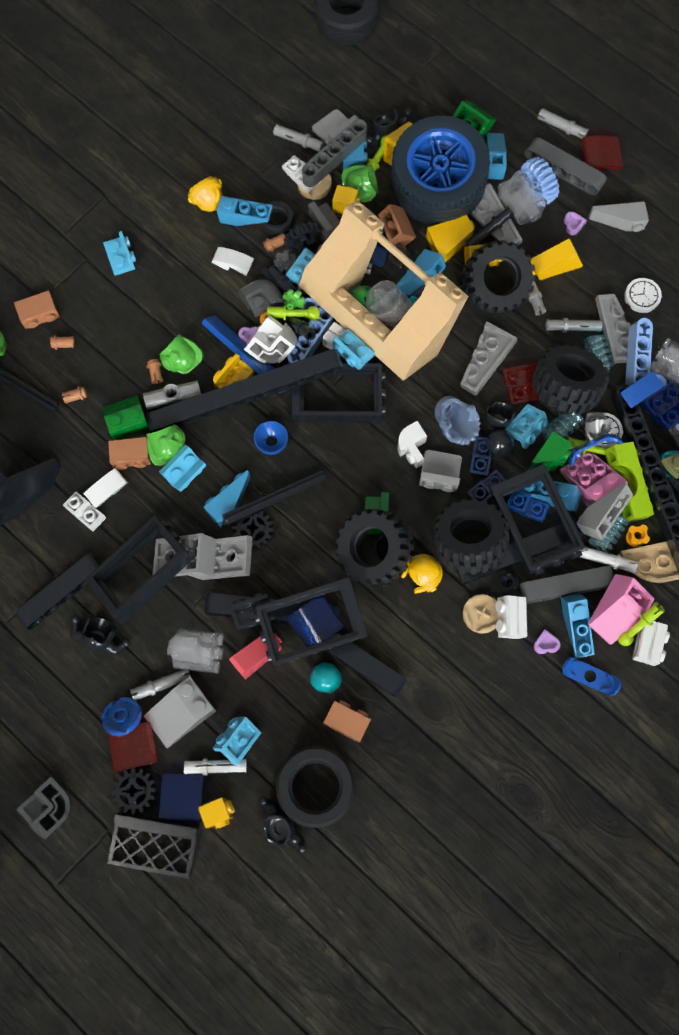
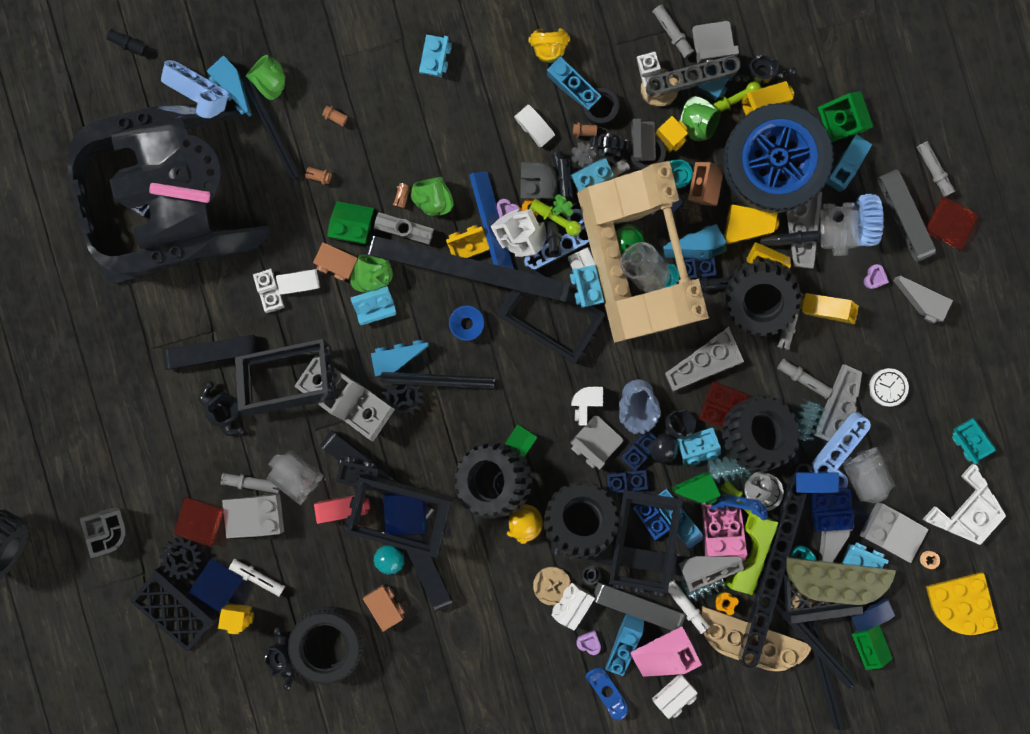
camera: 35 degrees right, 15 degrees up
nougat brick [14,290,60,329] -> none
blue tile [101,697,142,736] -> none
medium azure bracket [213,717,261,765] -> none
lime pin [618,602,665,646] -> none

